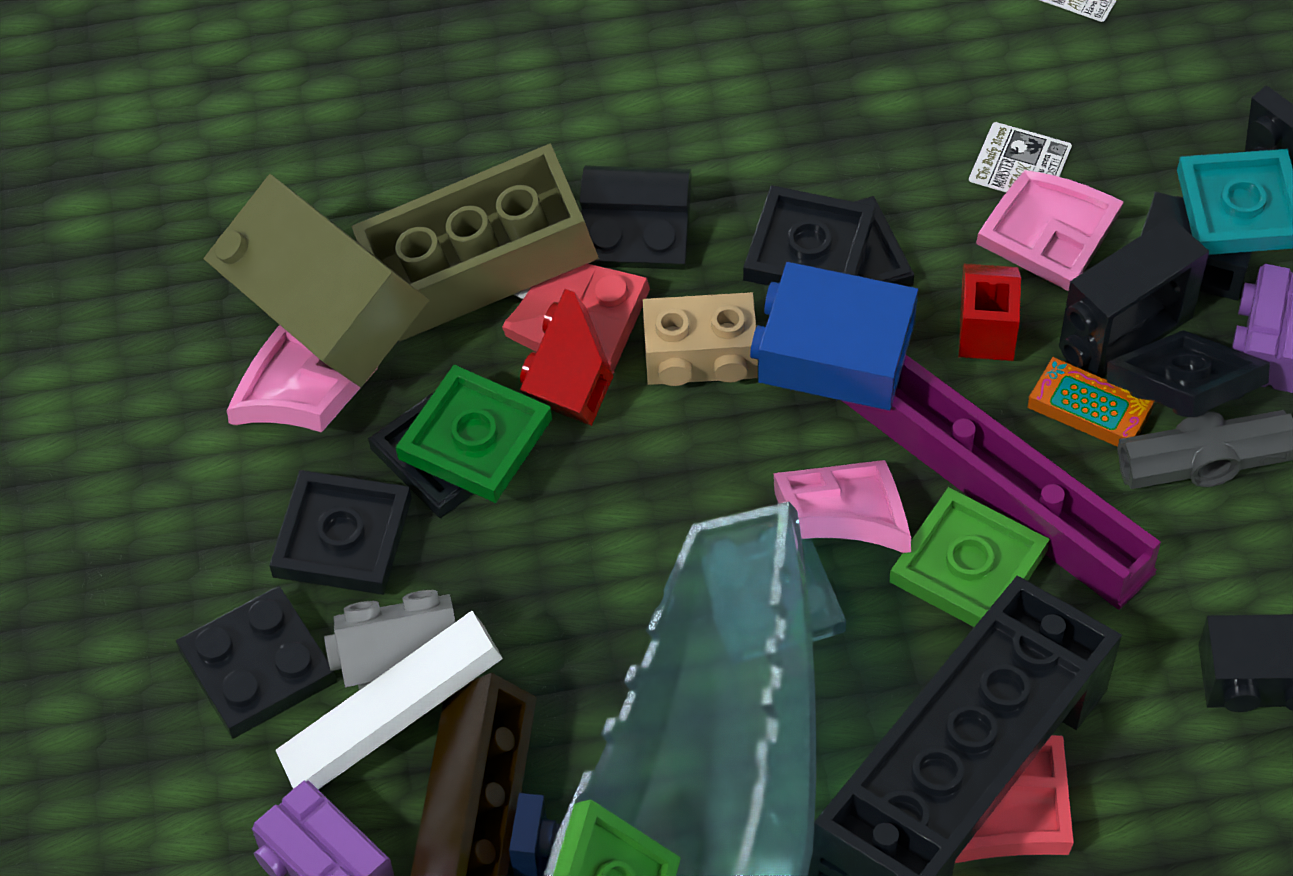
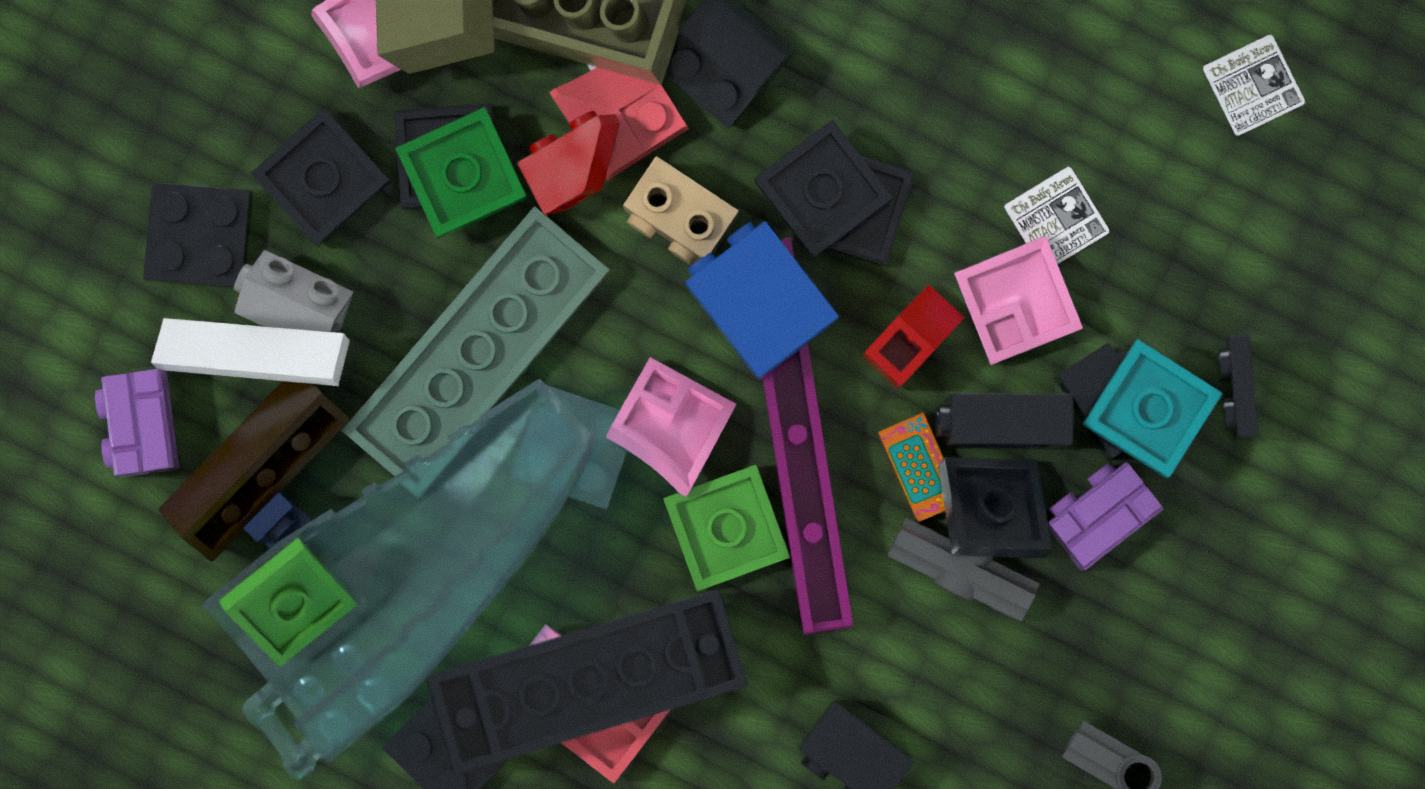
camera: 35 degrees right, 30 degrees up
none -> sand green plate [342,206,610,495]

